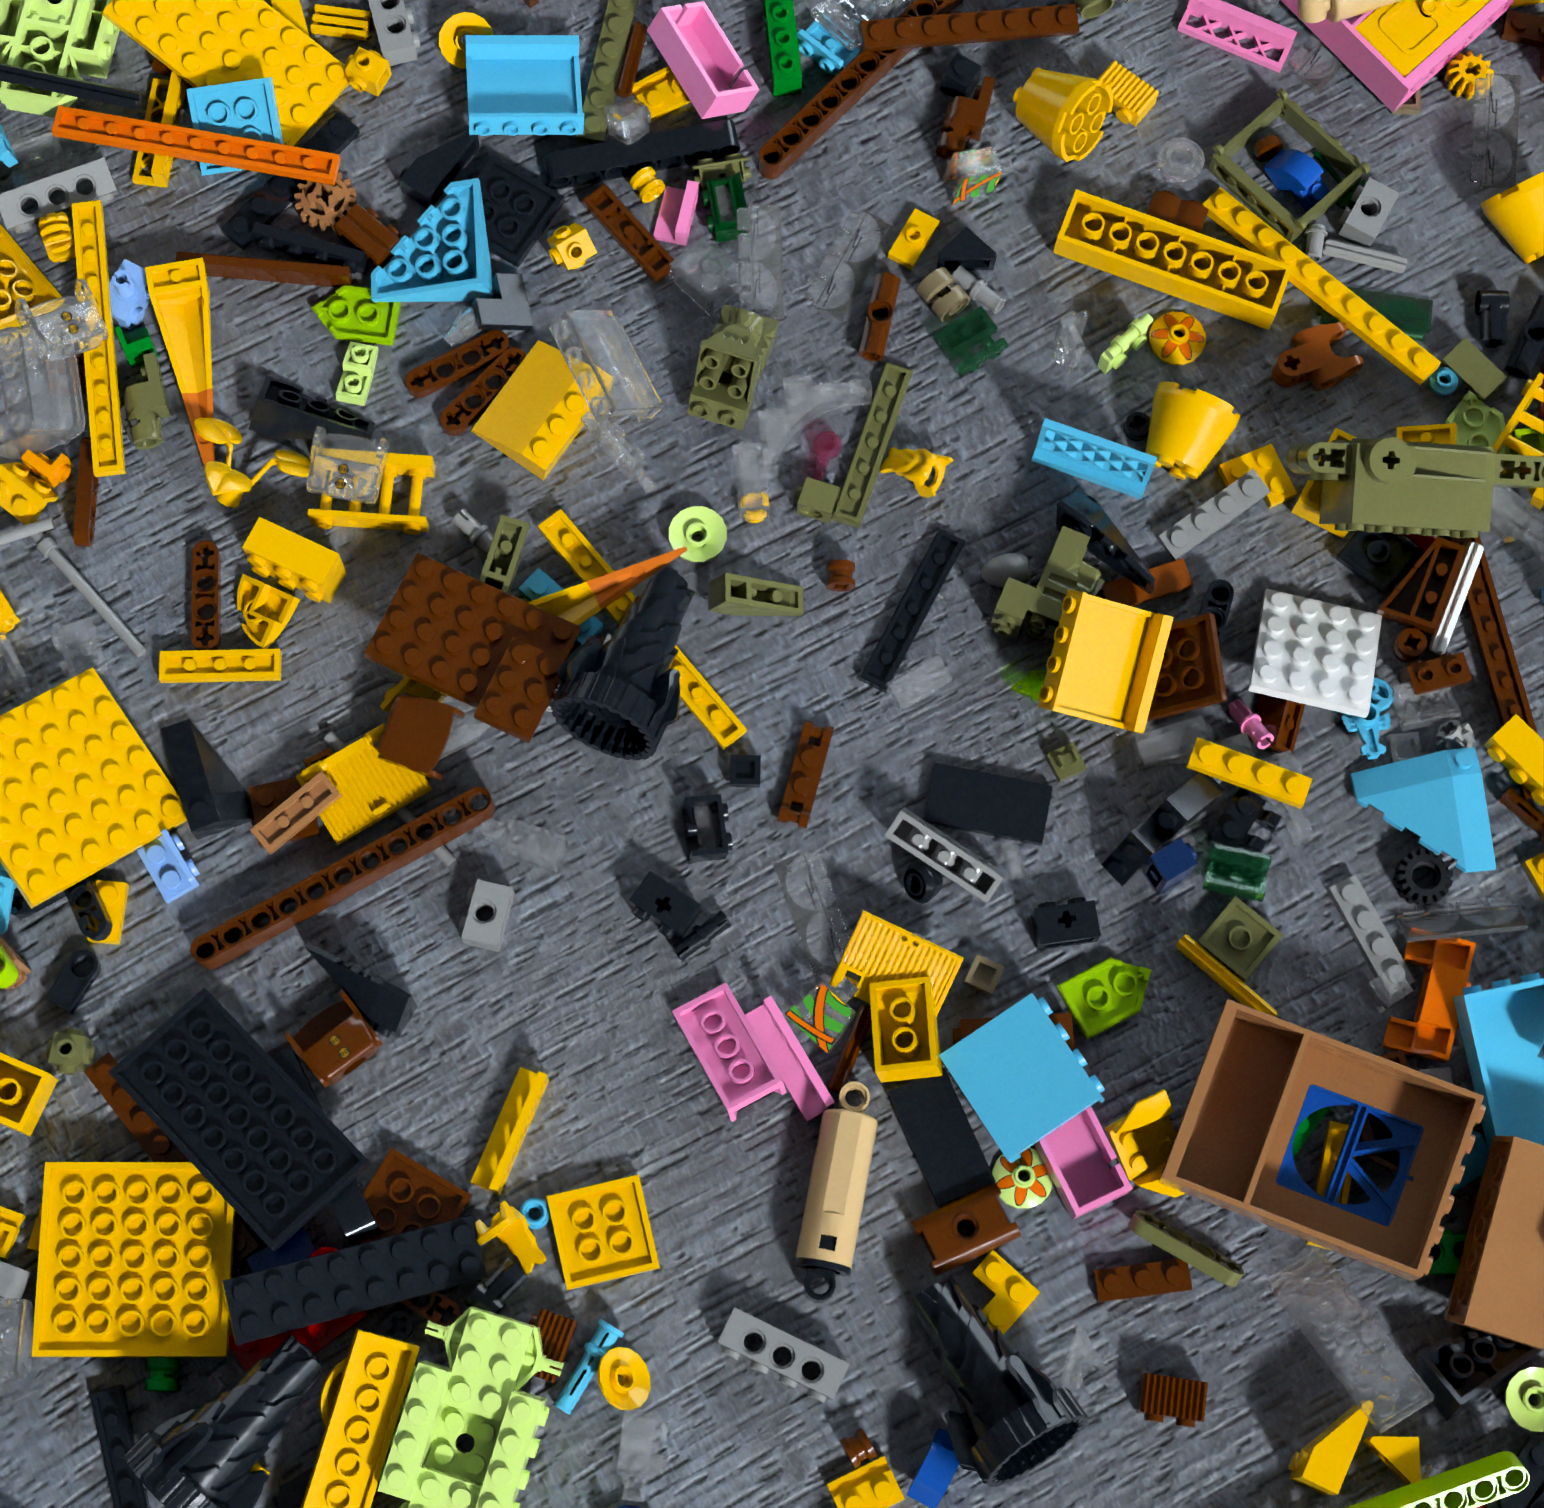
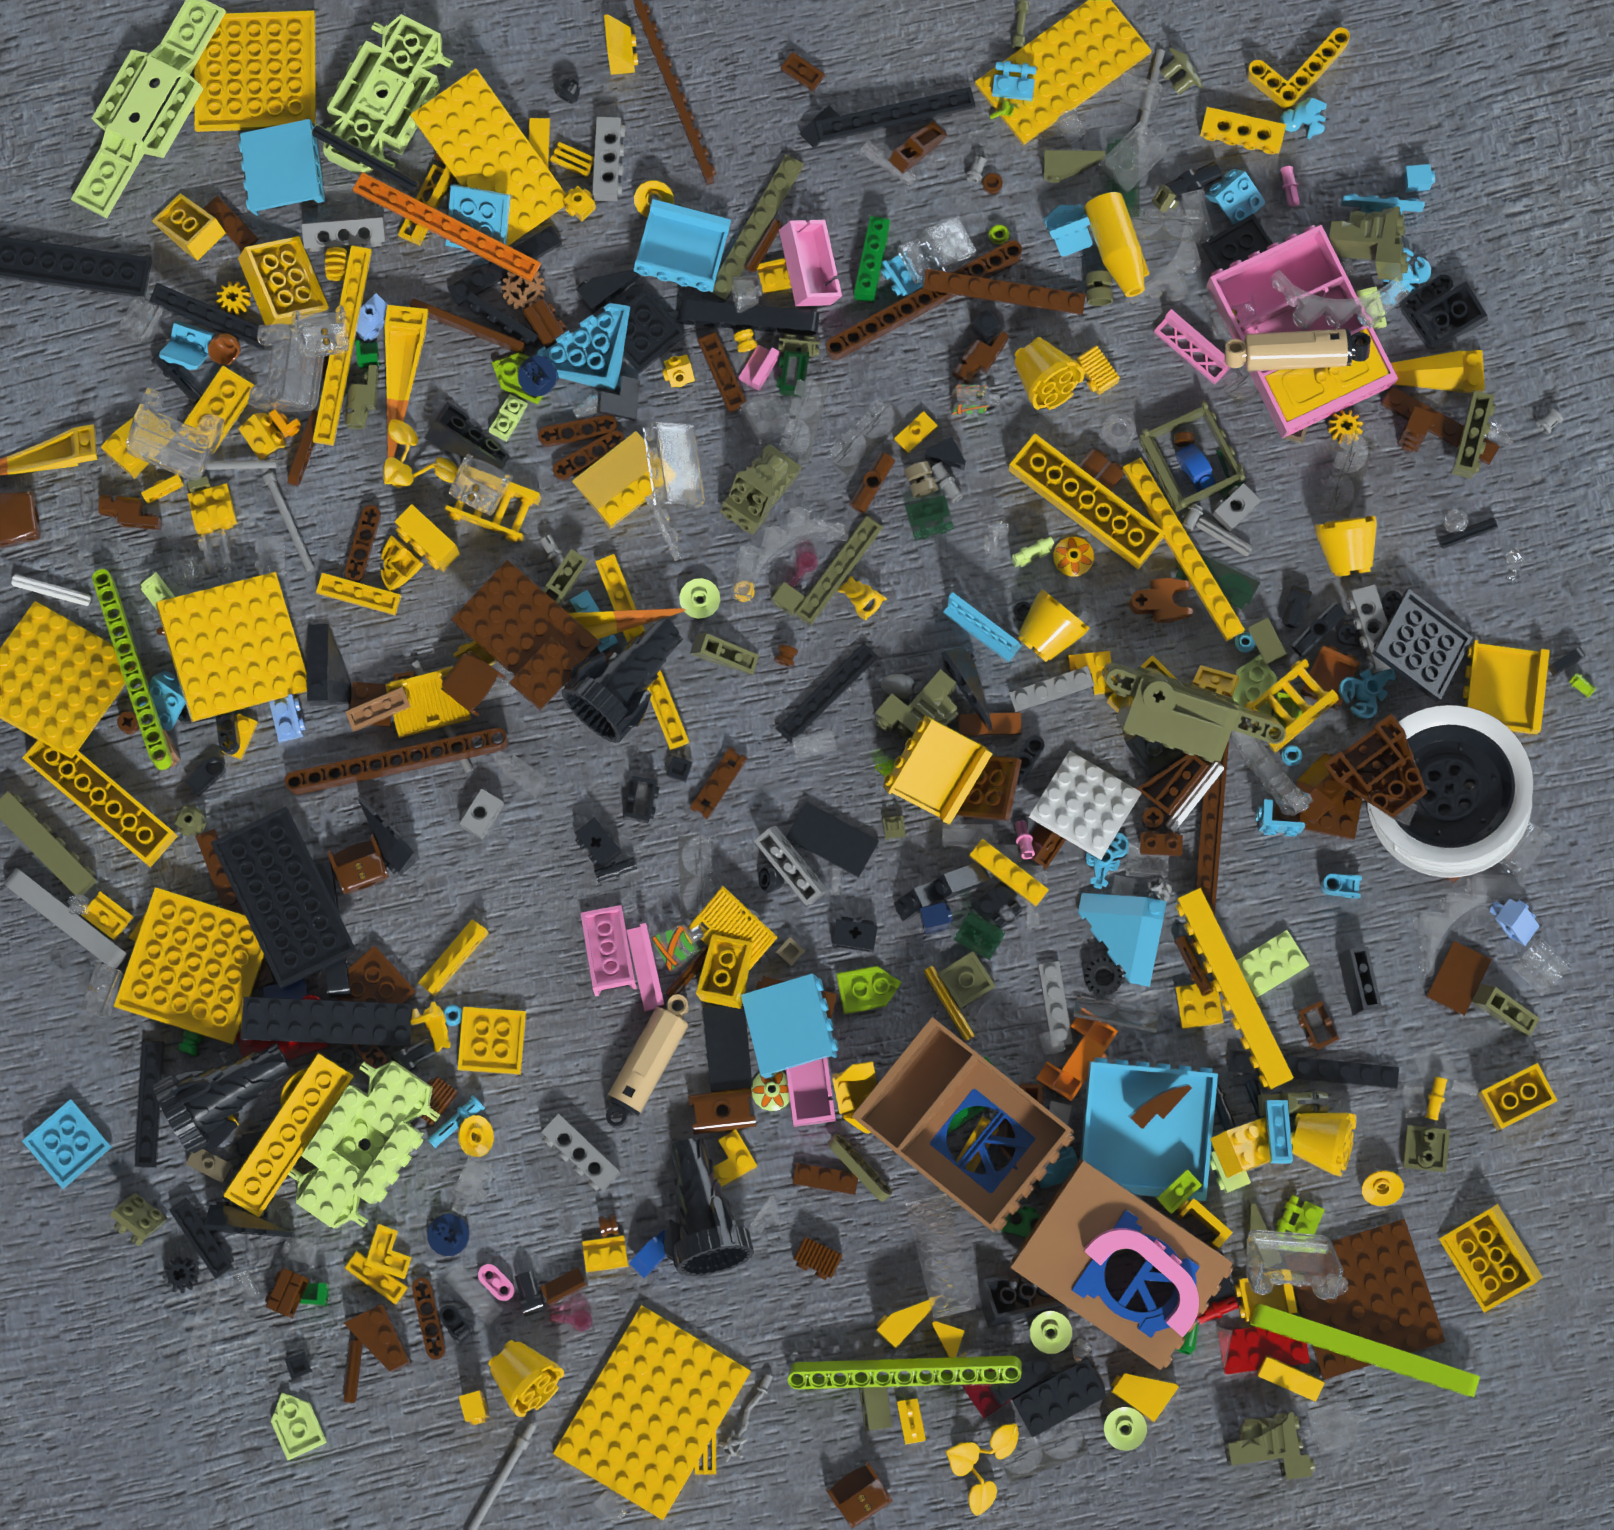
camera: 25 degrees right, 5 degrees up
none -> dark blue plate [518,355,559,397]

